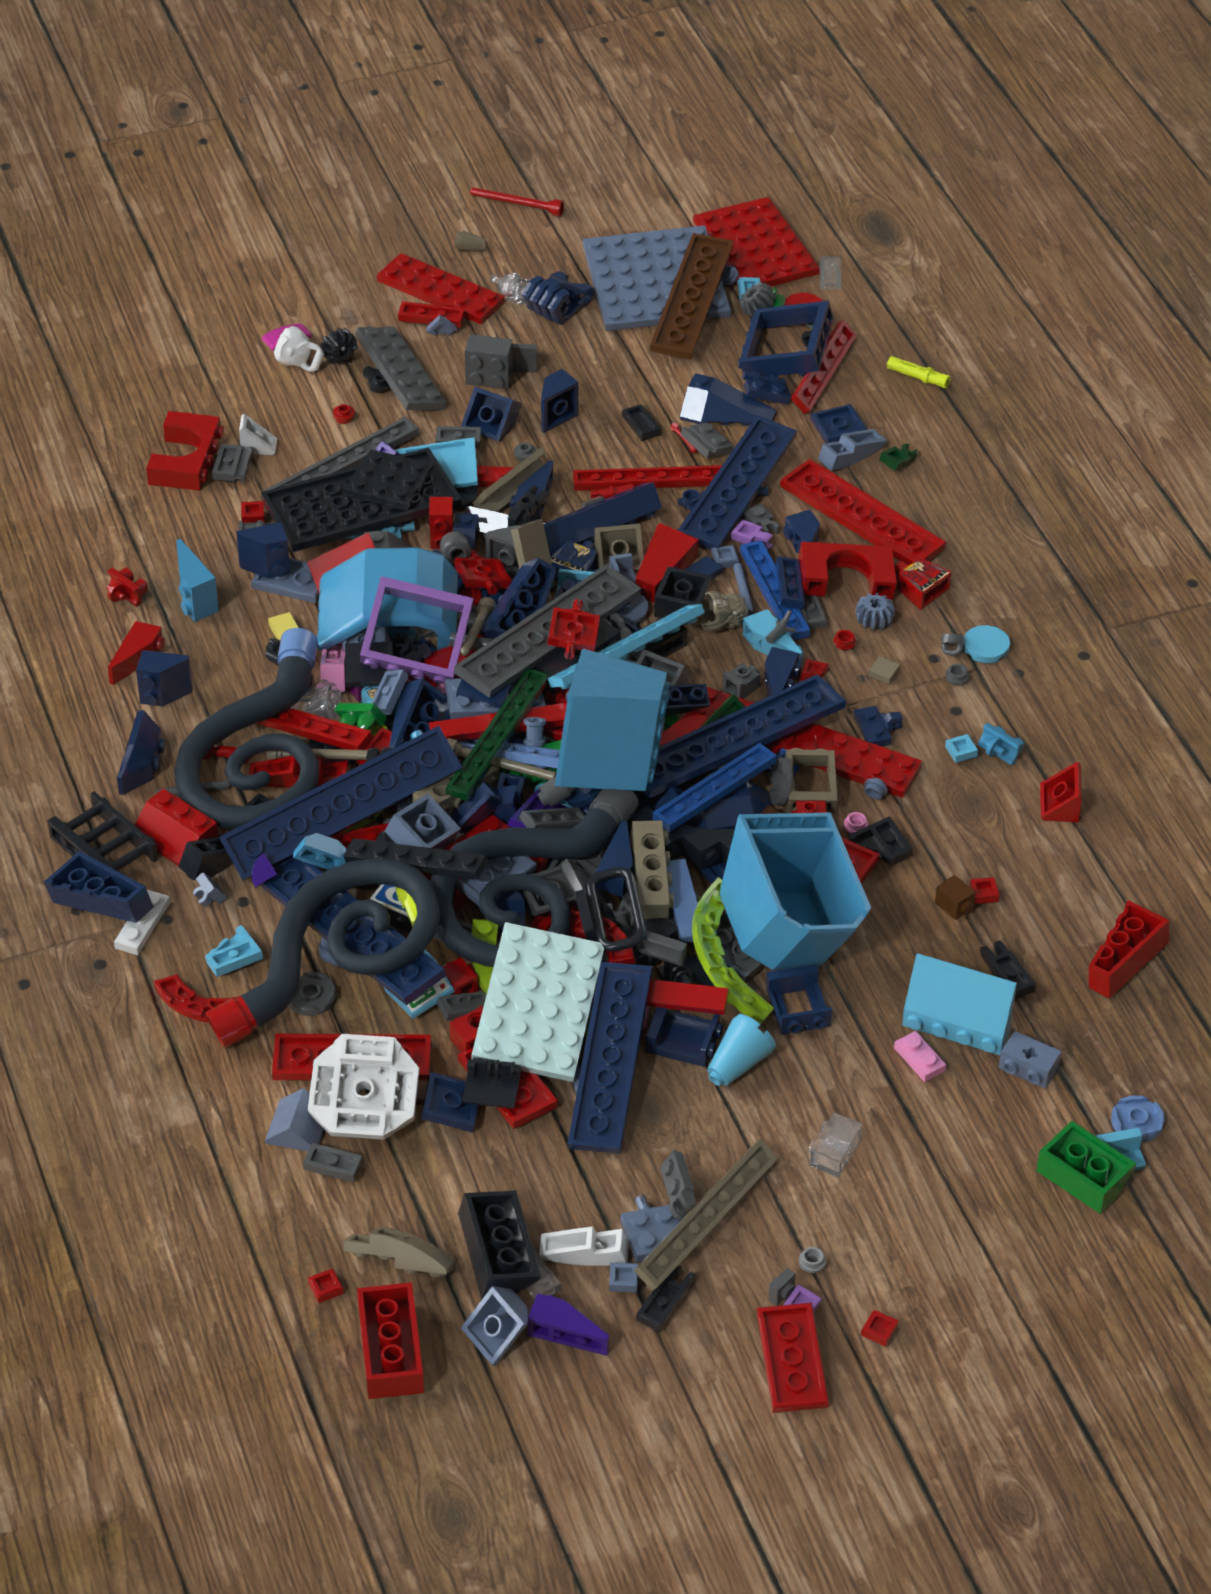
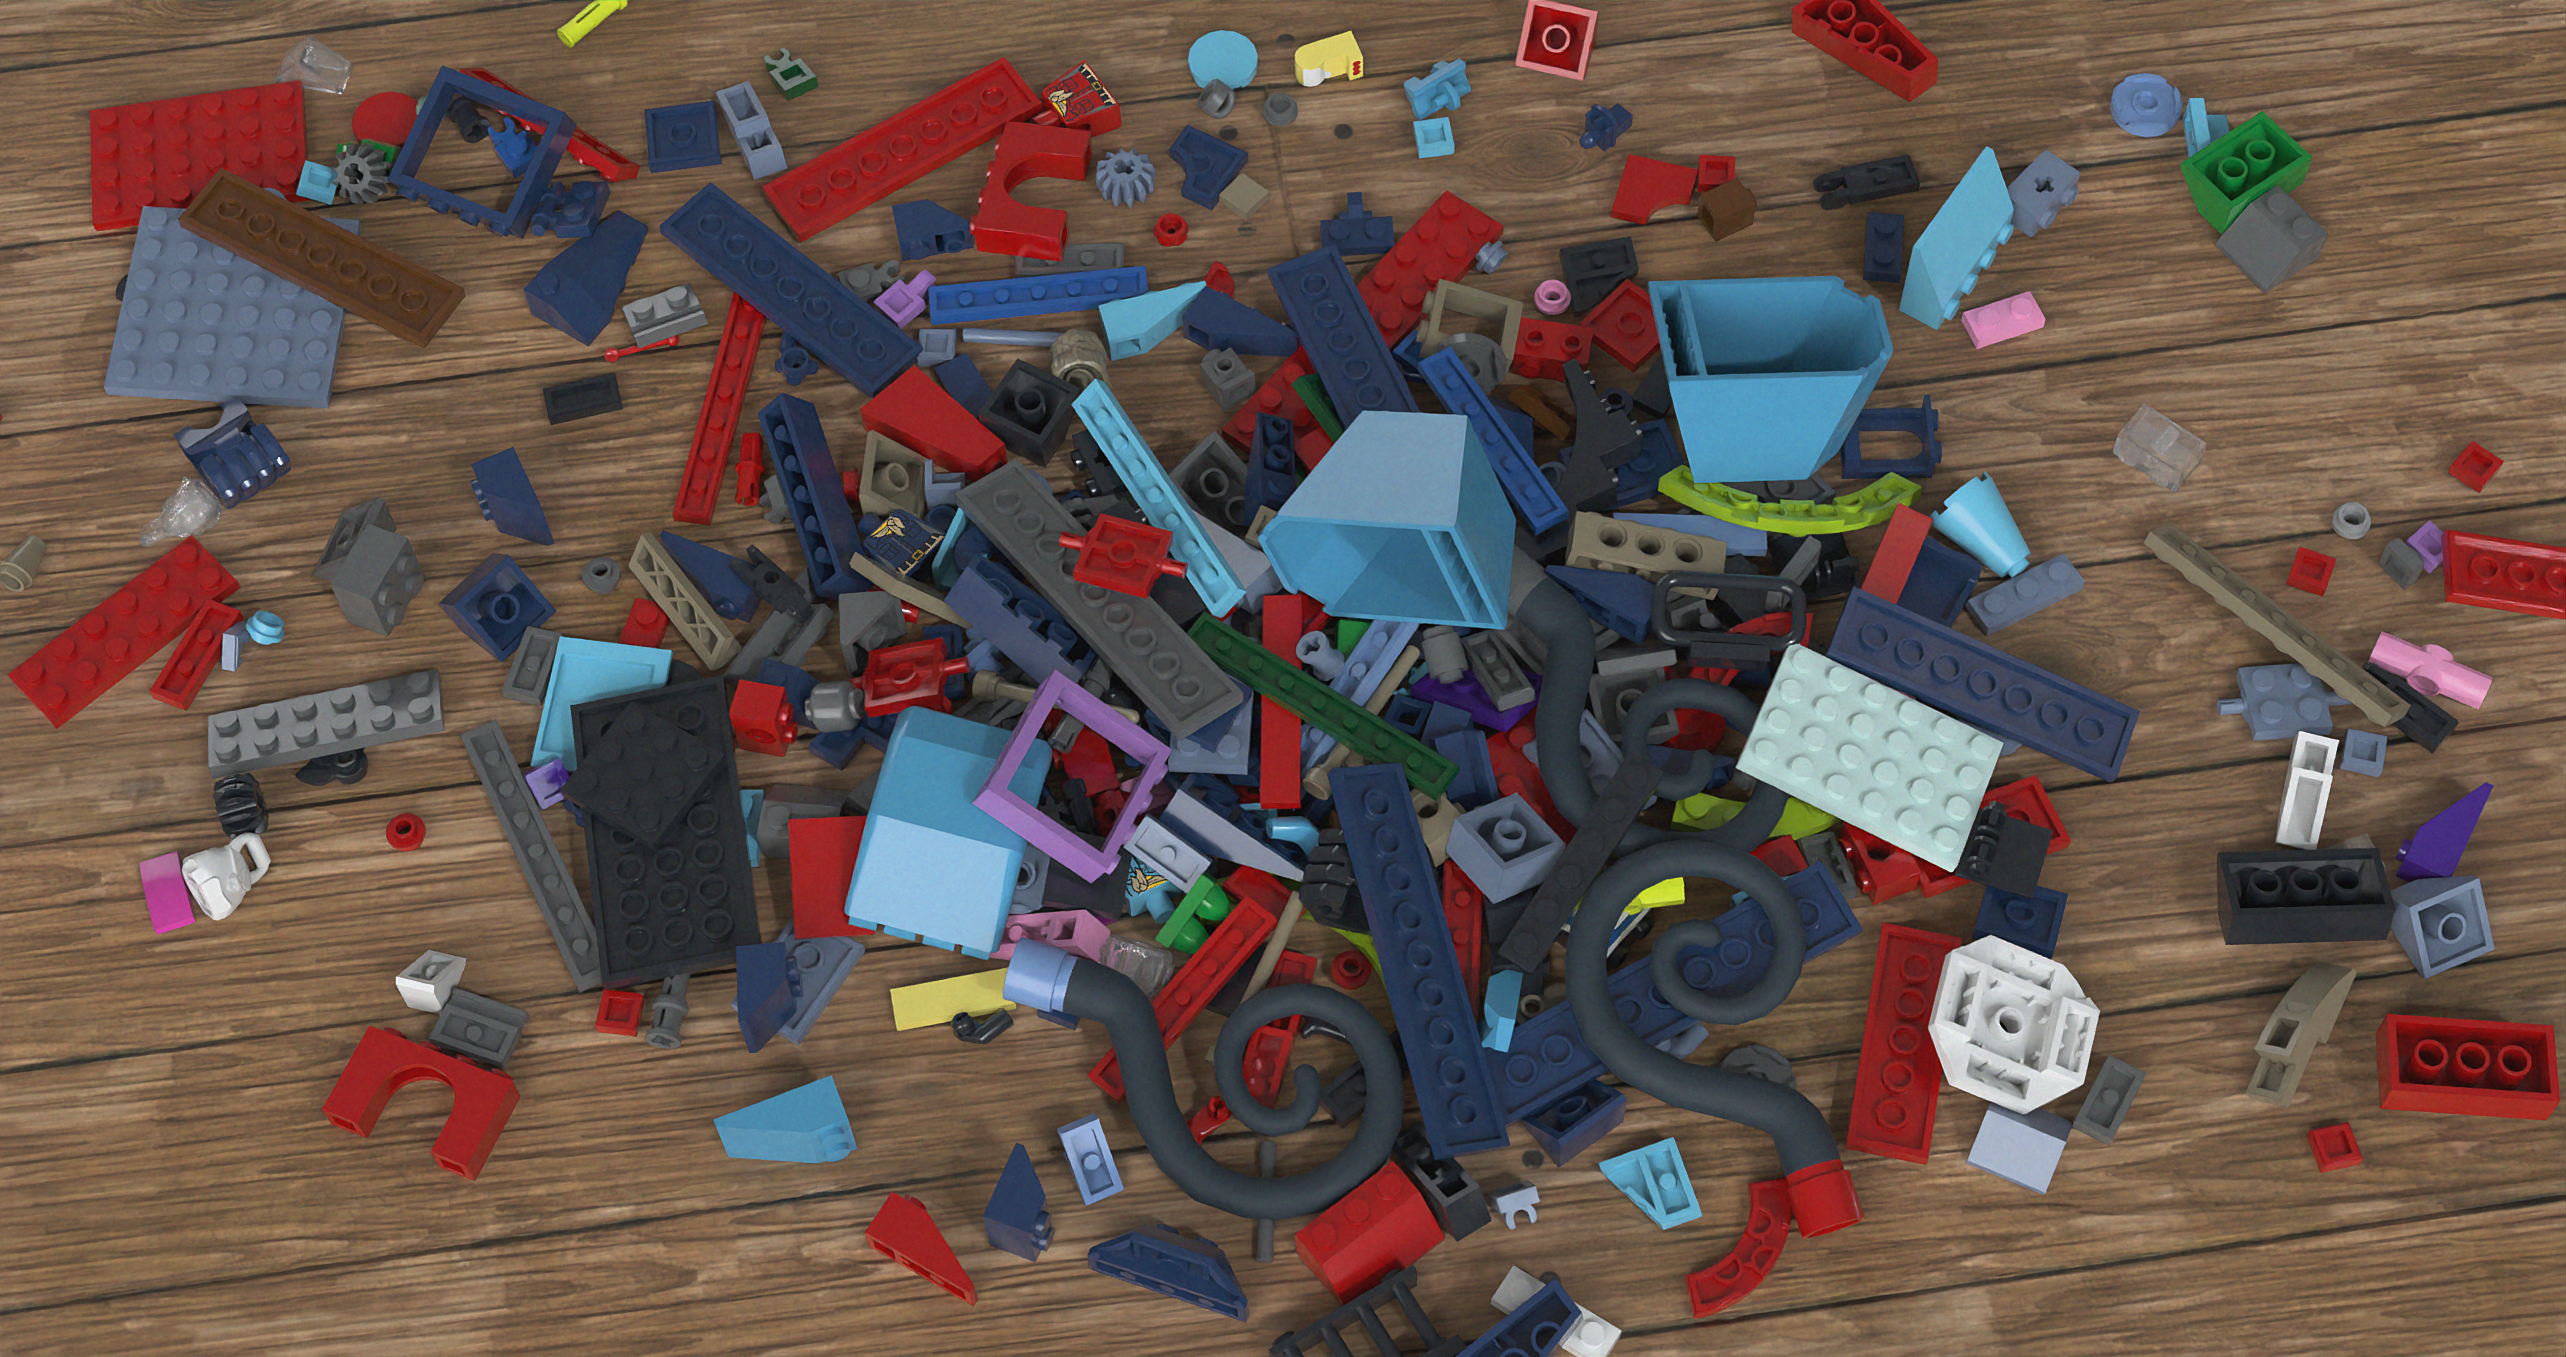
camera: 75 degrees left, 15 degrees up
red hips [107,567,148,607] -> none
dark purple tile [252,853,277,889] -> none
dark grey hinge [660,1150,696,1221] -> none
dark grey bar [766,610,796,644] -> none
dark blue tile [776,556,805,609] -> none
none -> medium azure plate [245,611,284,645]
none -> medium blue slope [1057,1113,1124,1206]
none -> dark blue tile [1169,125,1248,210]
none -> light yellow leg [1295,31,1363,87]
none -> dark blue slope [1521,1079,1627,1168]
none -> dark blue piece [1579,103,1633,152]
none -> red tile [1611,154,1698,225]
none -> sand blue plate [1966,553,2085,637]
none -> dark grey slope [2215,185,2328,294]
none -> red plate [2286,546,2336,597]
none -> bright pink piece [2368,631,2493,710]

